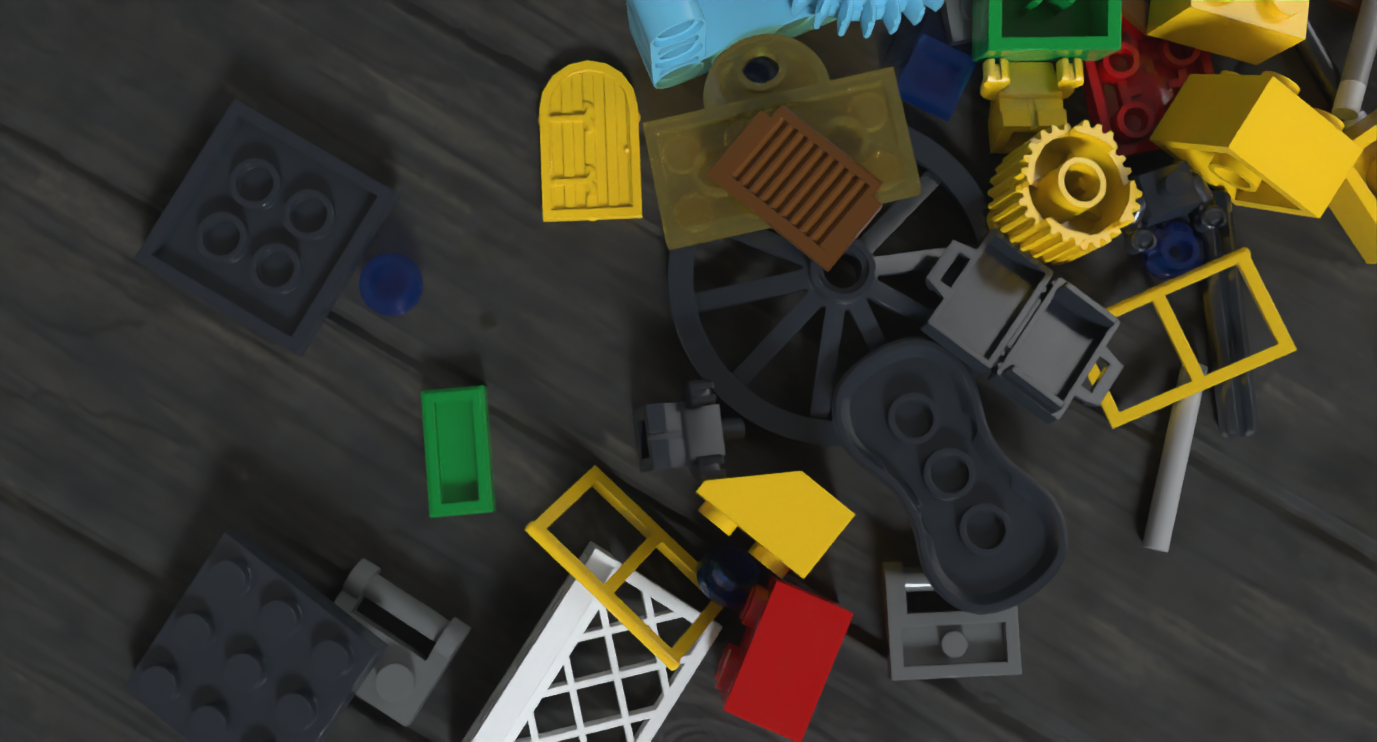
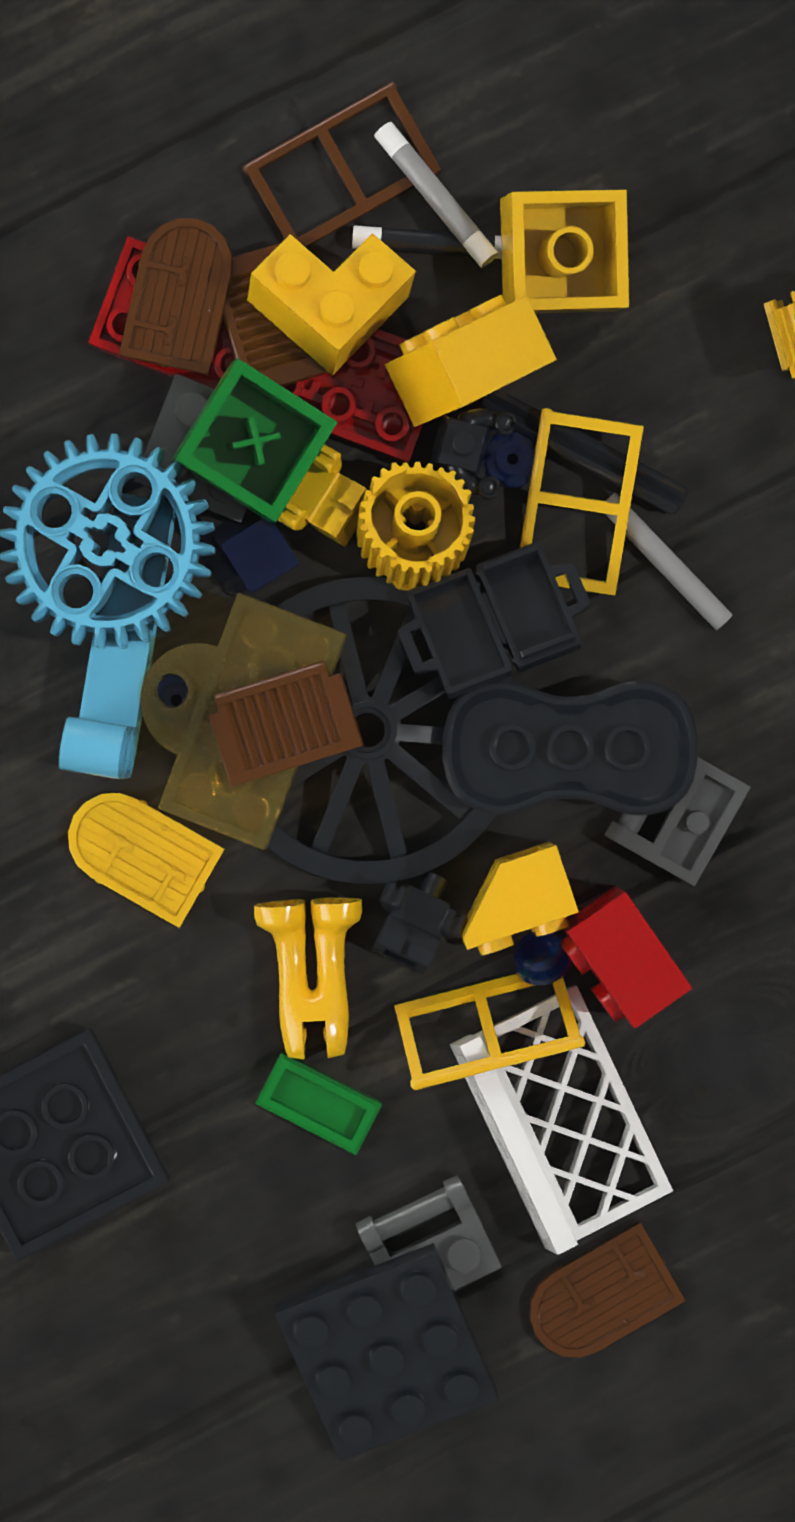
camera: 55 degrees left, 5 degrees up
clear blue plate [359,253,424,316] -> none
none -> yellow piece [254,897,362,1060]

